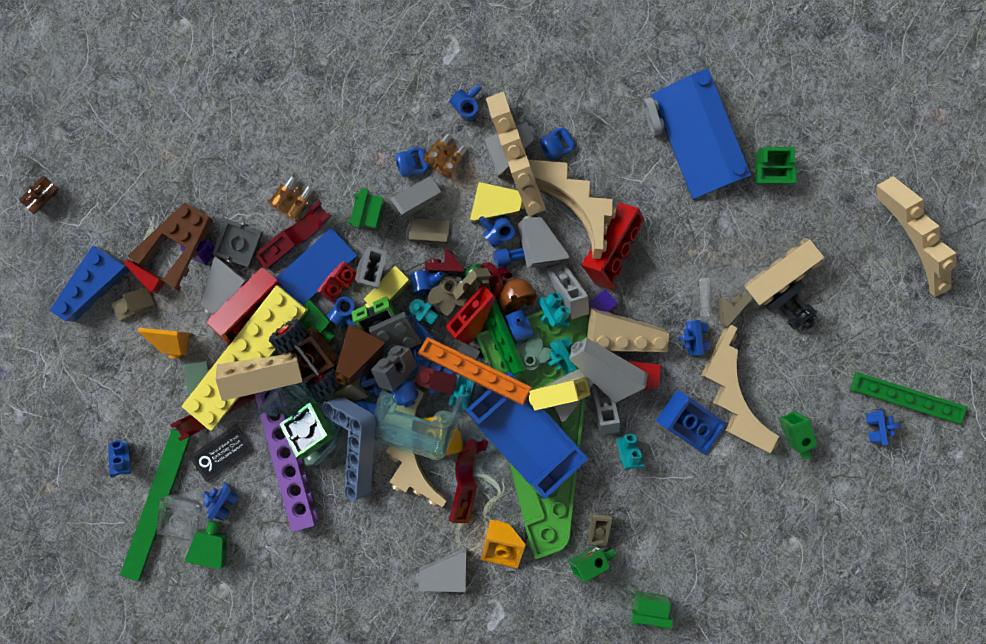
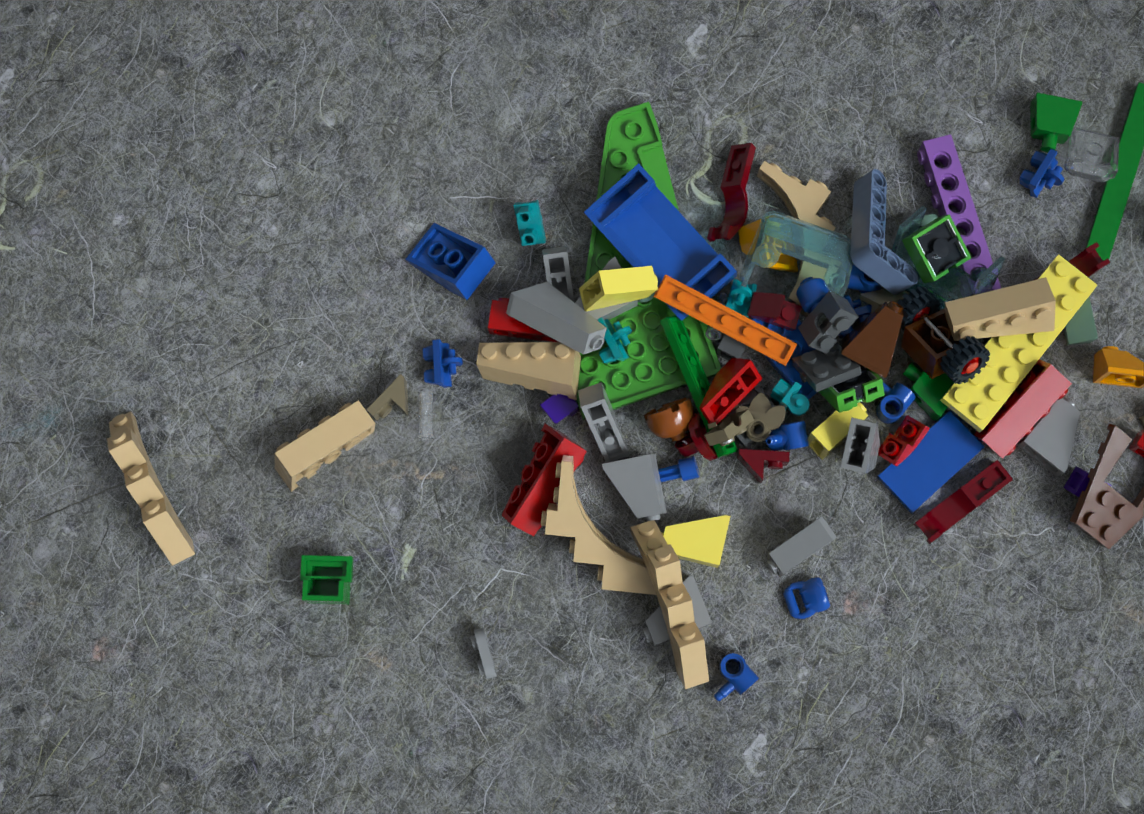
camera: 170 degrees left, 10 degrees down
piece [189,424,254,482] -> none
dark grey plate [212,219,263,268] -> none
clear orange piece [268,177,313,222] -> none
green plate [348,188,386,231] -> none
dark tan panel [409,218,450,244] -> none
light grey slope [415,549,467,592] -> none
clear orange piece [423,134,467,179] -> none
blue piece [479,216,515,248] -> none
light orange slope [480,519,525,569] -> none
blue piece [505,309,534,343] -> none
sand green plate [514,334,552,371] -> none
teal hips [538,292,571,327] -> none
blue piece [540,128,575,160] -> none
green torso [567,547,616,583] -> none
dark tan slope [588,514,612,546] -> none
green plate [630,591,673,630] -> none
blue slope [651,68,751,200] -> none
tan arch [701,325,779,453] -> none
black tile [765,281,818,332] -> none
green torso [778,411,817,459] -> none
green tile [850,372,967,425] -> none
blue hips [866,408,901,445] -> none

